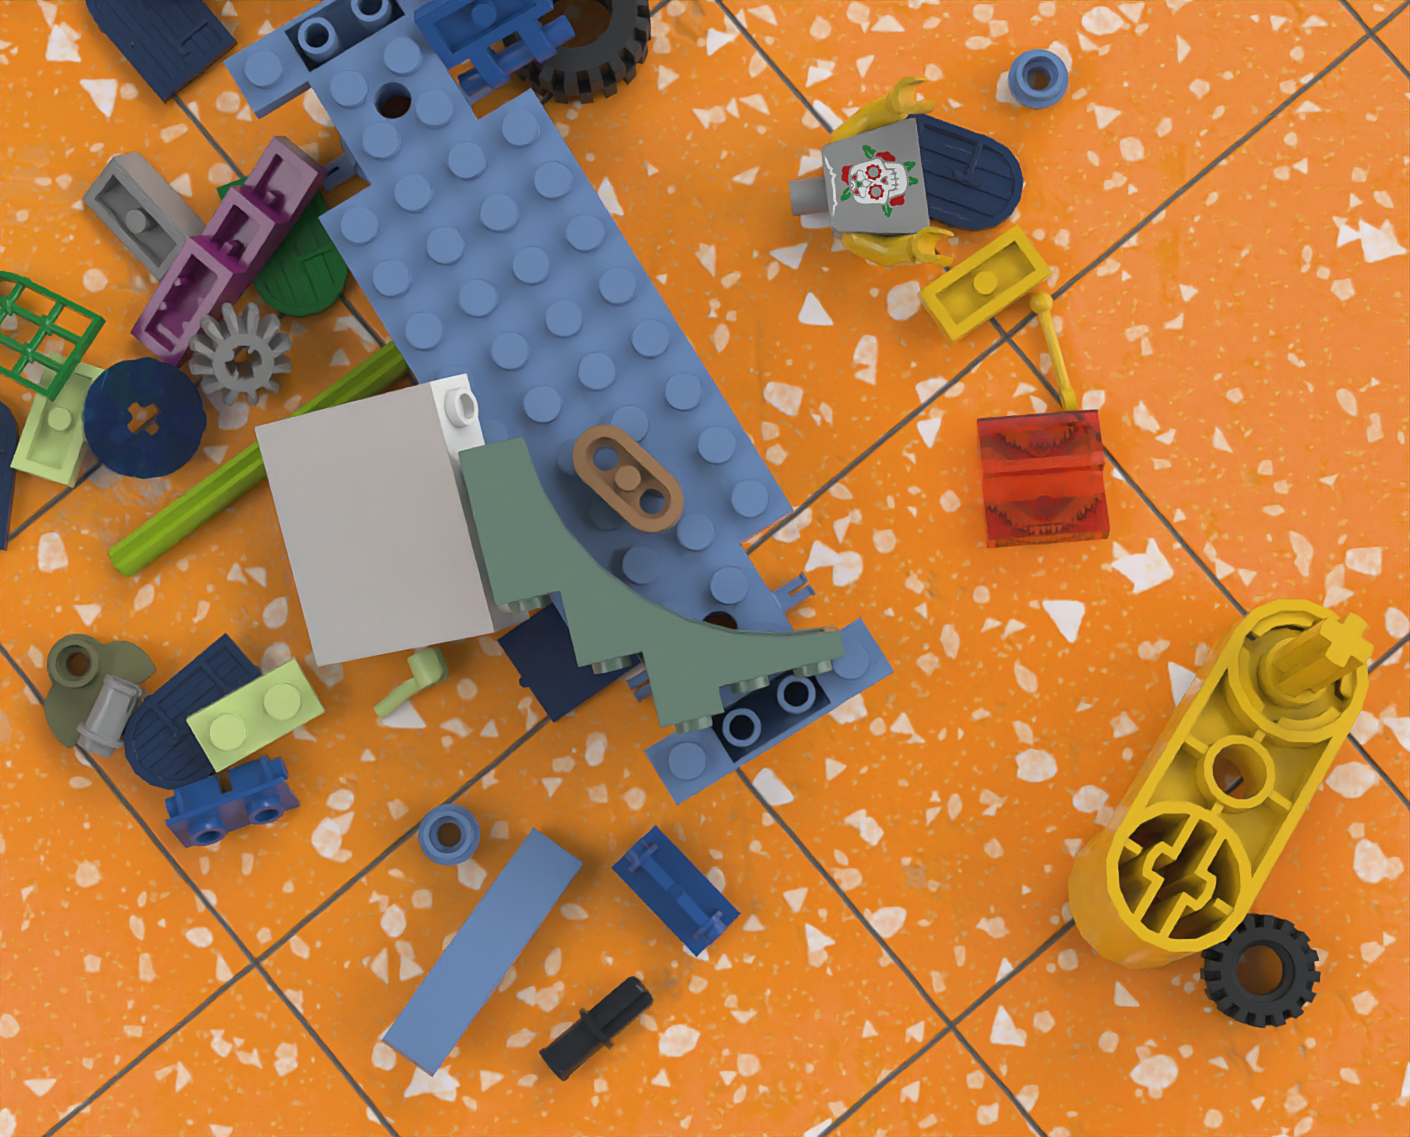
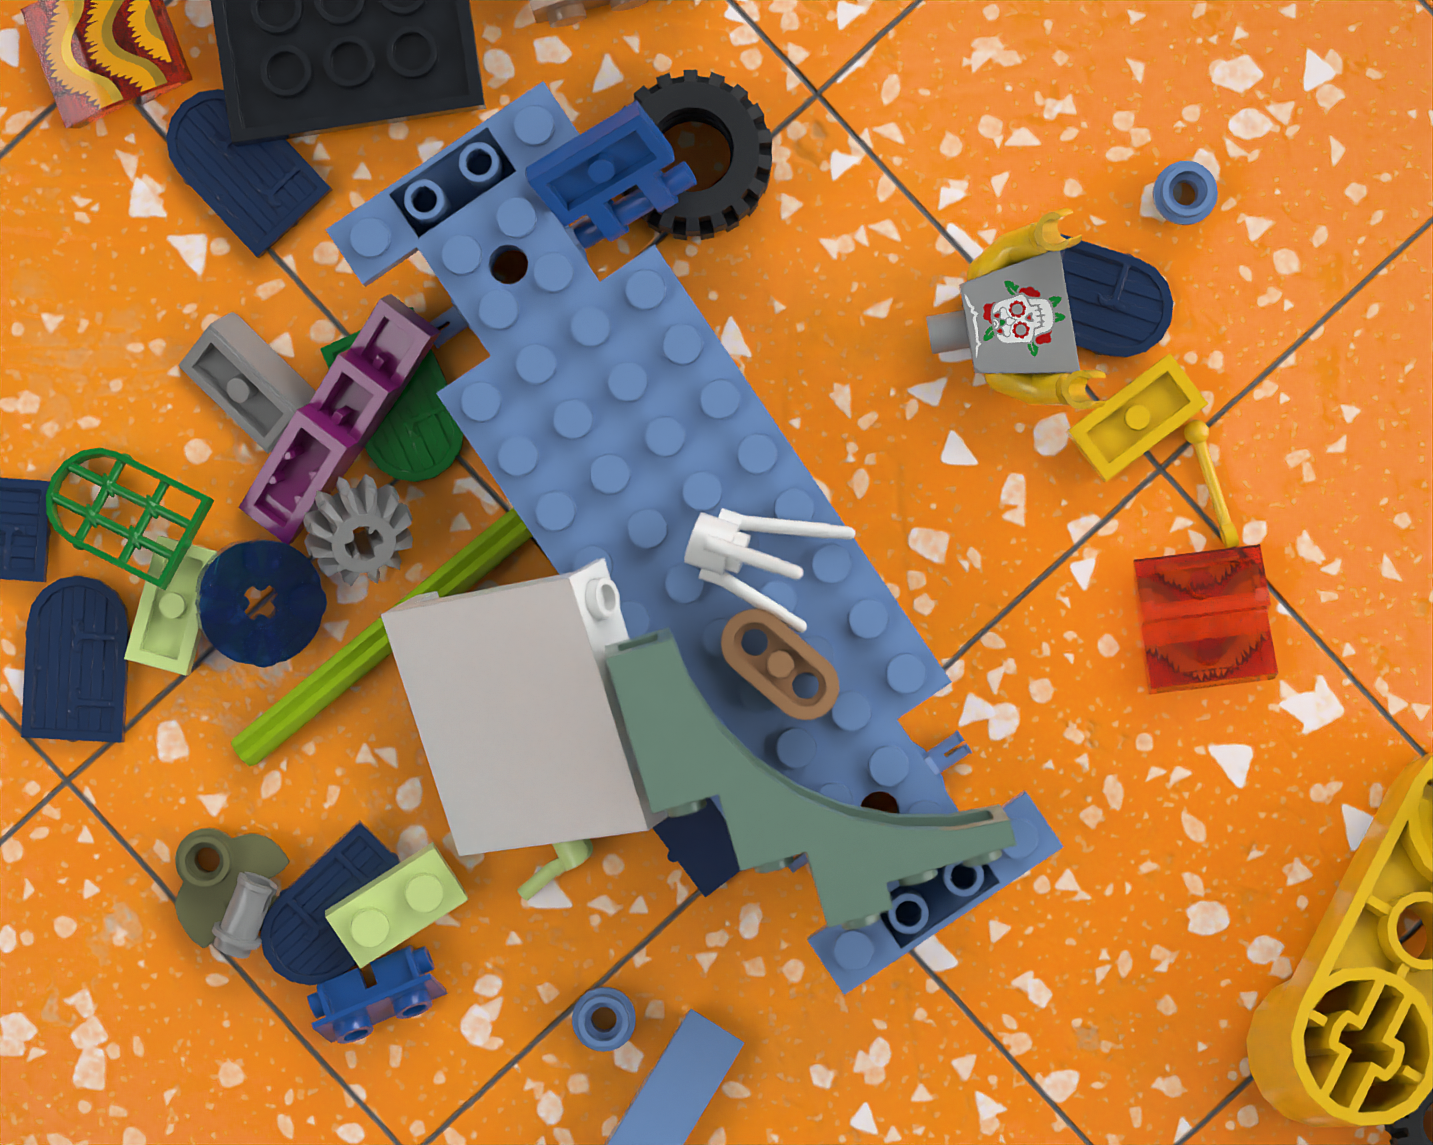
camera: 10 degrees left, 5 degrees up
blue hinge [611,825,741,957] -> none
none -> white plant [684,508,855,633]

